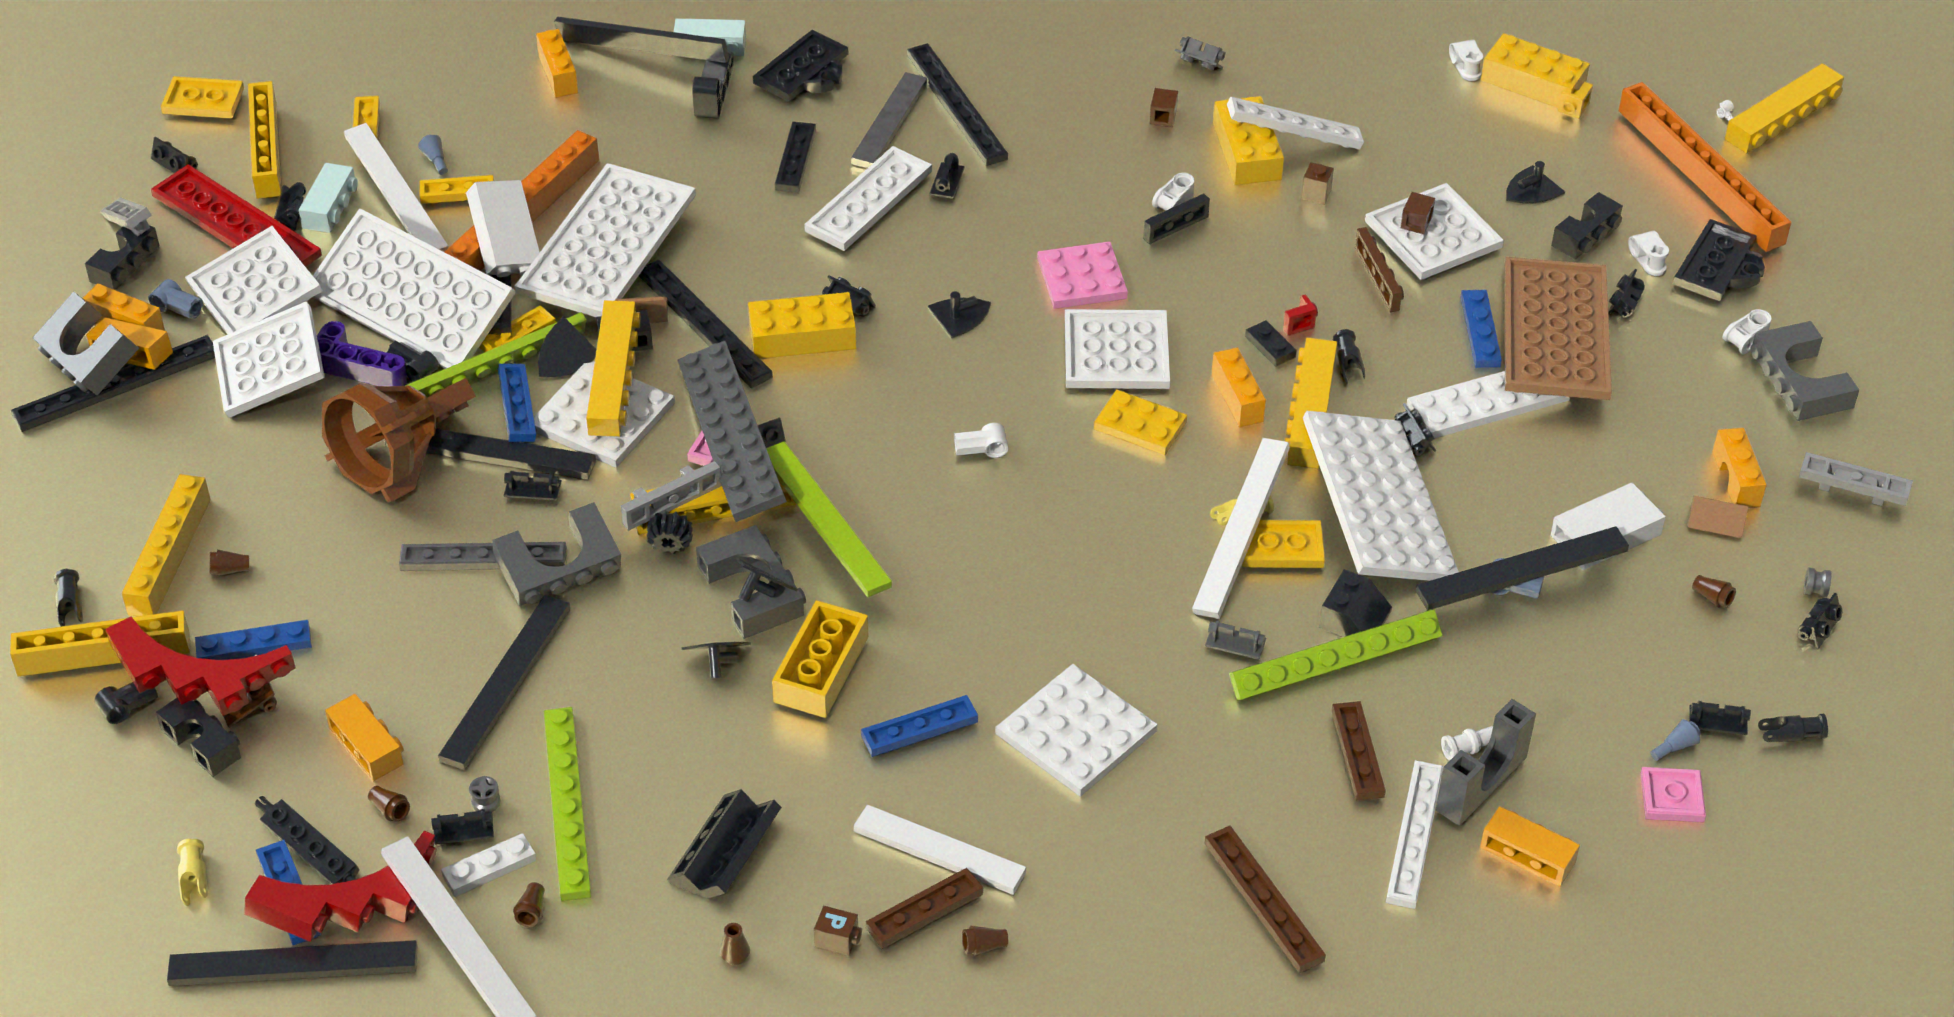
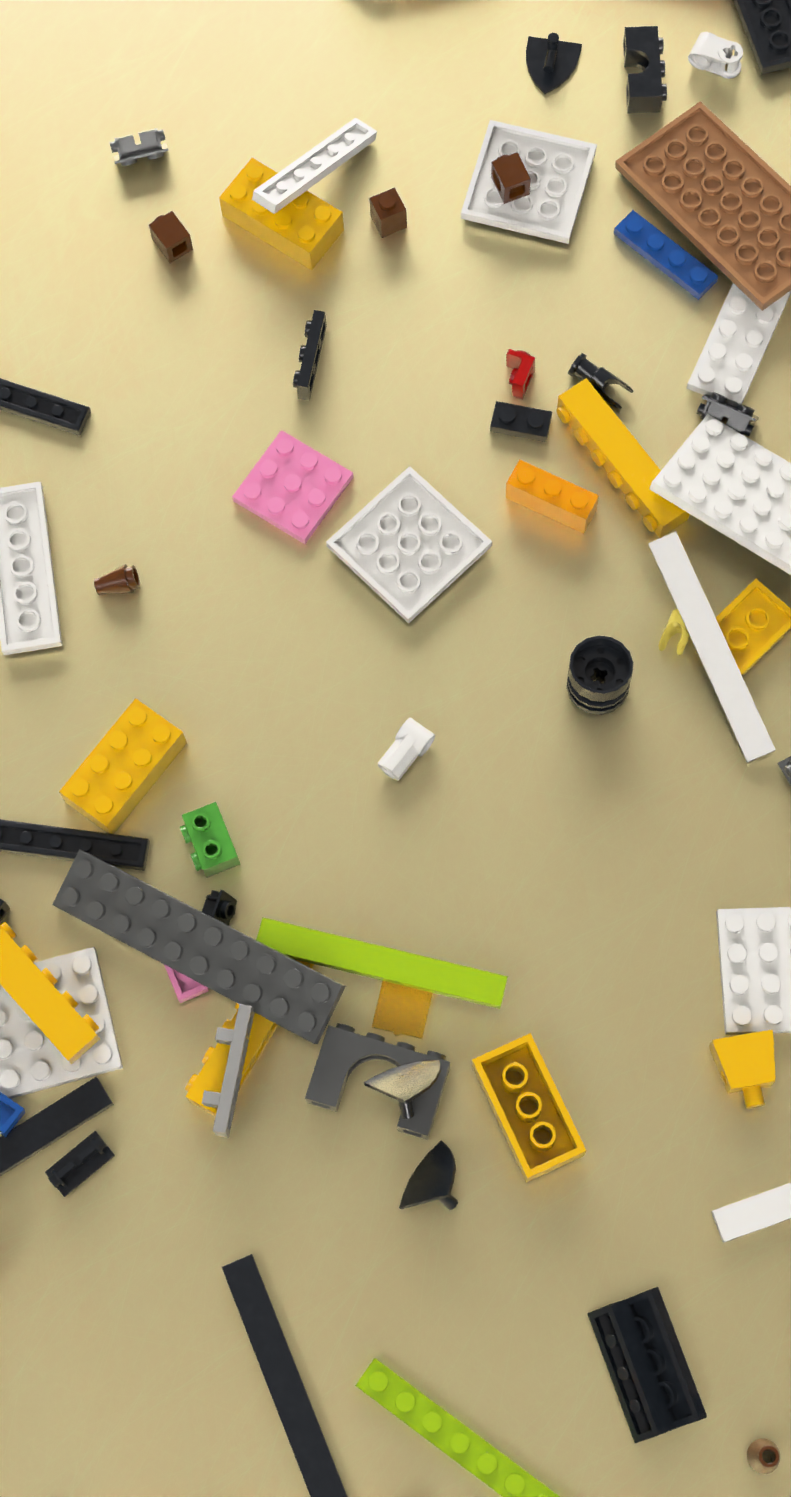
camera: 40 degrees left, 25 degrees up
flat silver tile [399,542,567,571] -> none
dark grey arch [493,502,621,606] -> none
black gear [647,510,693,554] -> none
black hinge [822,275,876,315] -> none
blue plate [861,695,978,757] -> none
black shield [928,291,991,338] -> none
black hinge [930,153,965,199] -> none
yellow plate [1094,389,1187,455] -> none
white piece [1152,173,1194,210] -> none
reddish brown plate [1355,227,1404,313] -> none
black hinge [1608,269,1645,318] -> none
none -> reddish brown cone [94,564,140,595]
none -> bright green brick [180,802,241,878]
none -> clear yellow piece [372,981,433,1039]
none -> black wheel [566,636,633,715]
none -> yellow torso [709,1030,776,1109]

